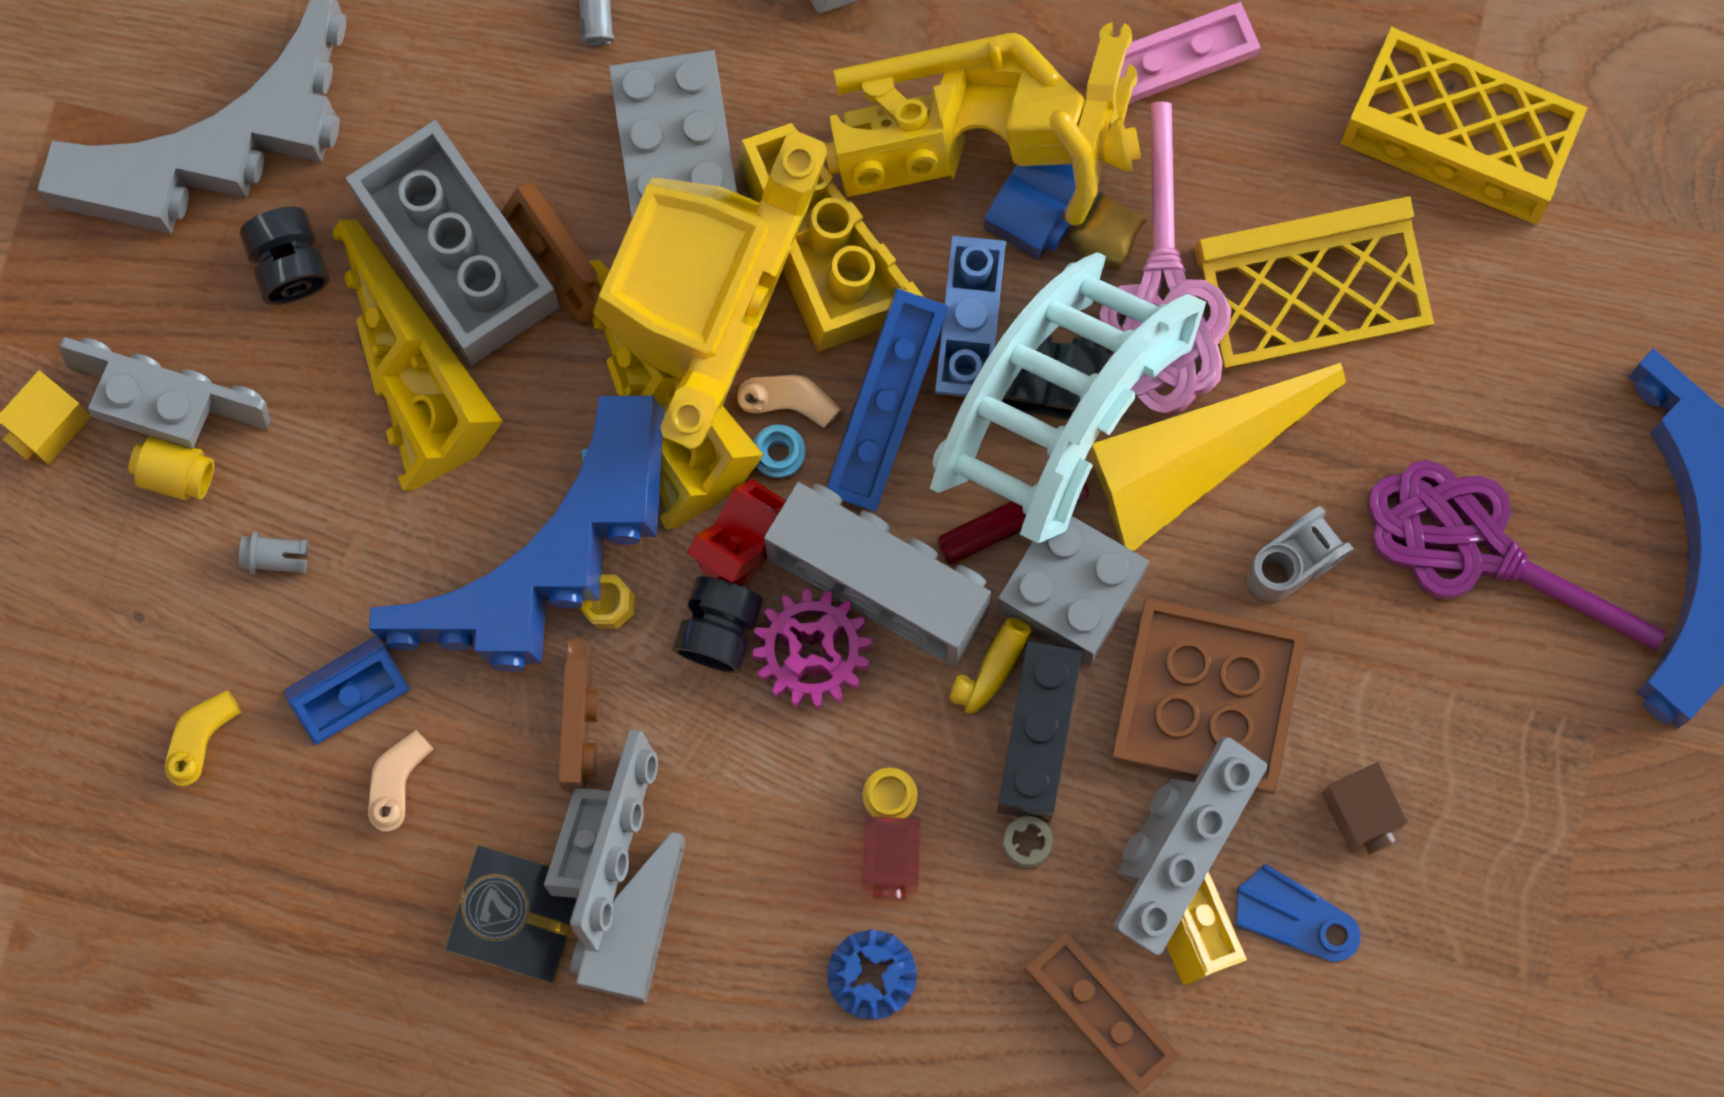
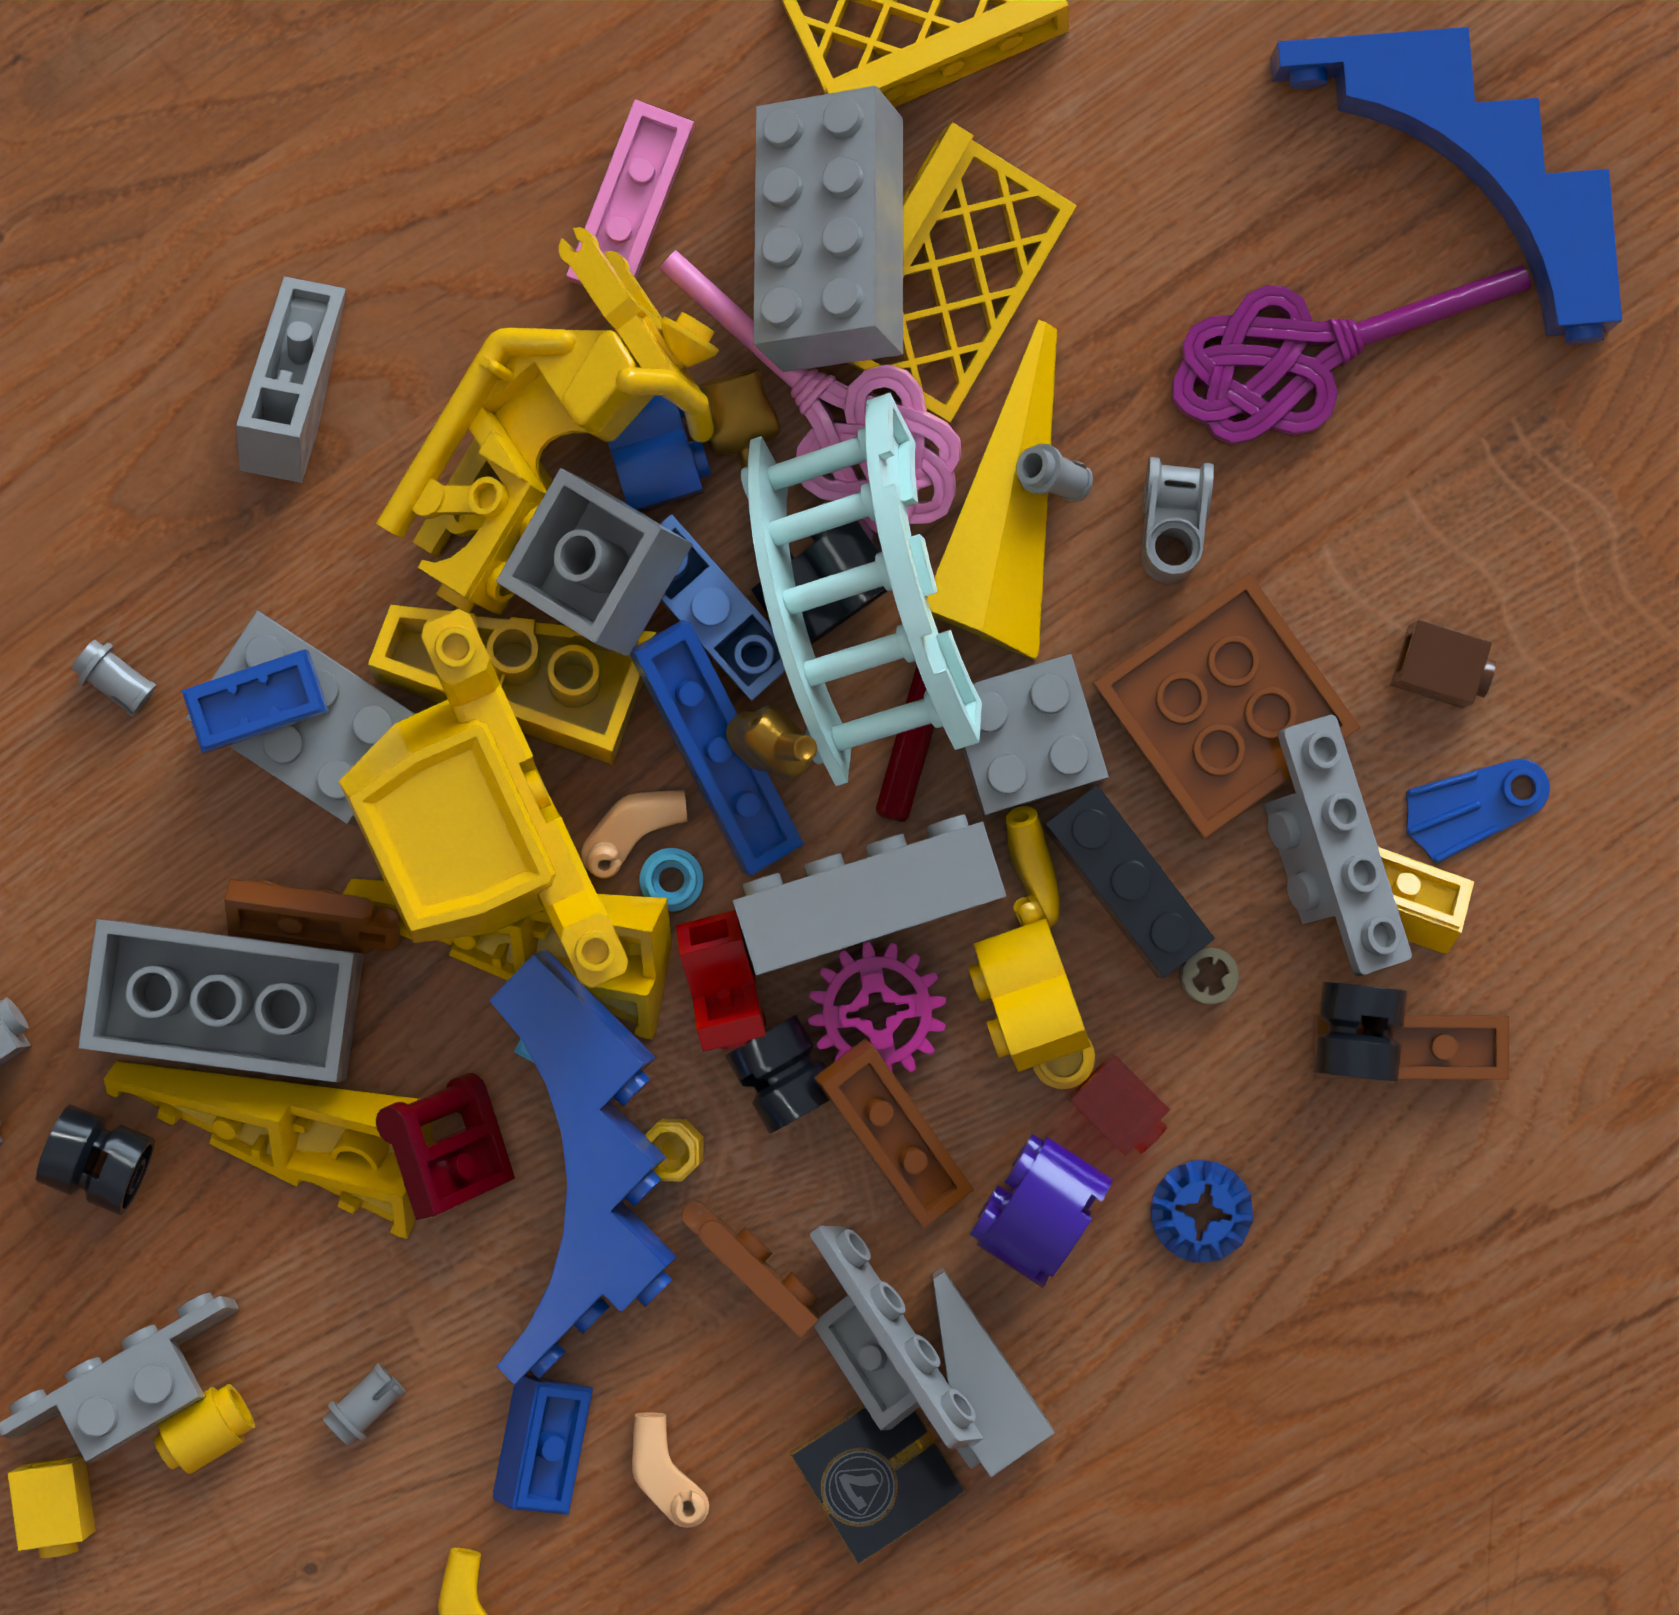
camera: 50 degrees left, 10 degrees up
none -> blue plate [181,649,329,754]
none -> dark red plate [376,1073,515,1220]
none -> light grey brick [496,468,693,657]
none -> pearl gold piece [726,705,817,779]
none -> light grey brick [753,86,903,372]
none -> dark orange plate [814,1039,974,1229]
none -> yellow brick [968,918,1091,1072]
none -> dark purple brick [970,1133,1112,1288]
none -> light grey pin [1016,444,1093,502]
none -> black wheel [1313,982,1407,1081]

